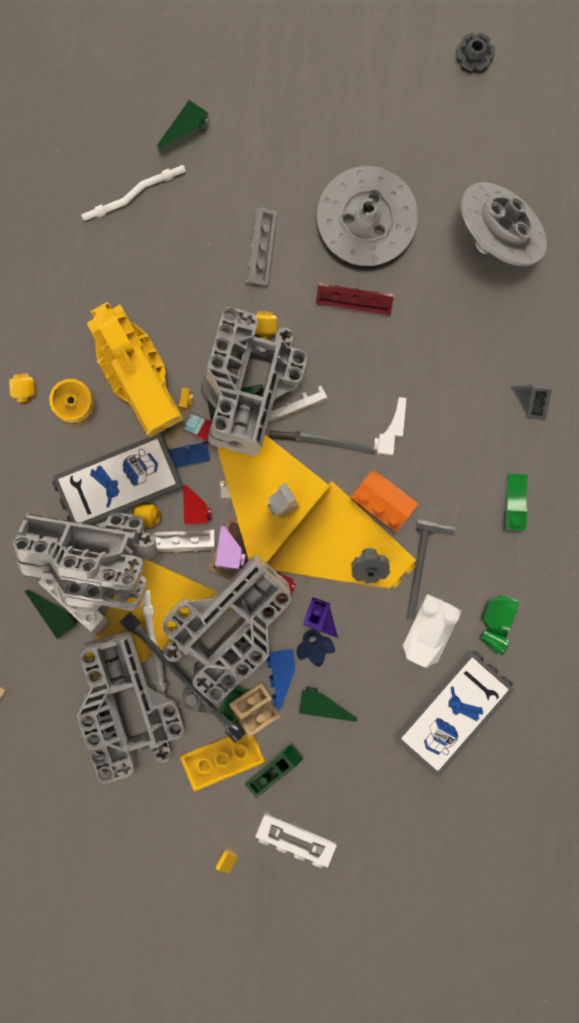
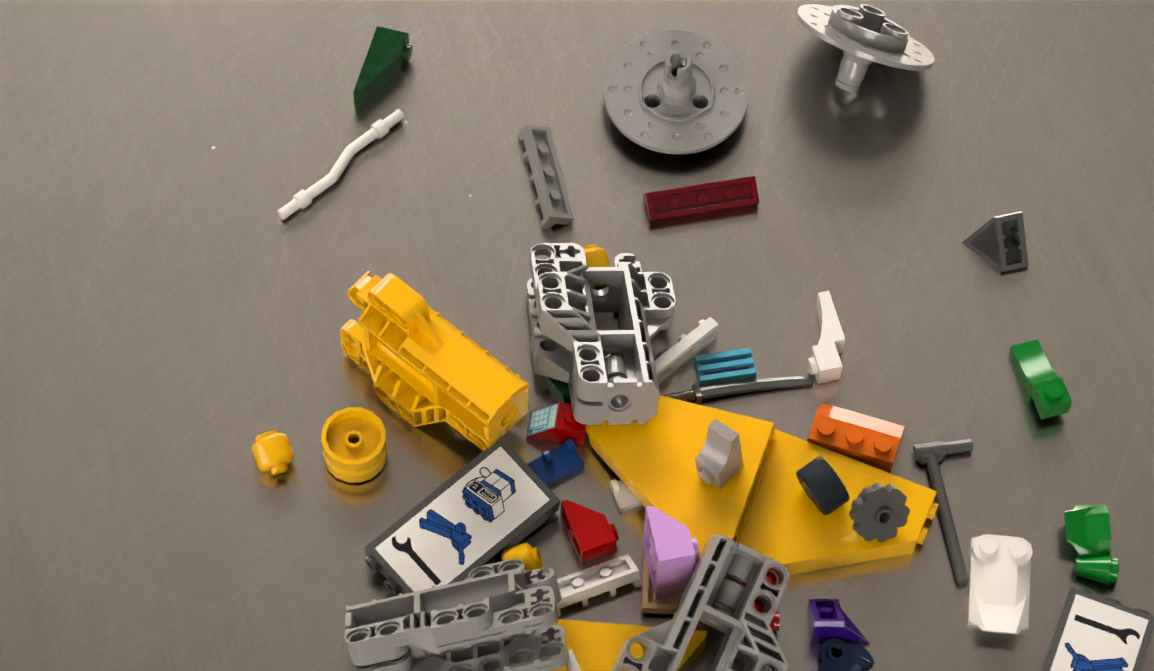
camera: 25 degrees left, 25 degrees down
none -> medium azure tile [694,348,757,386]
none -> black wheel [796,457,849,515]

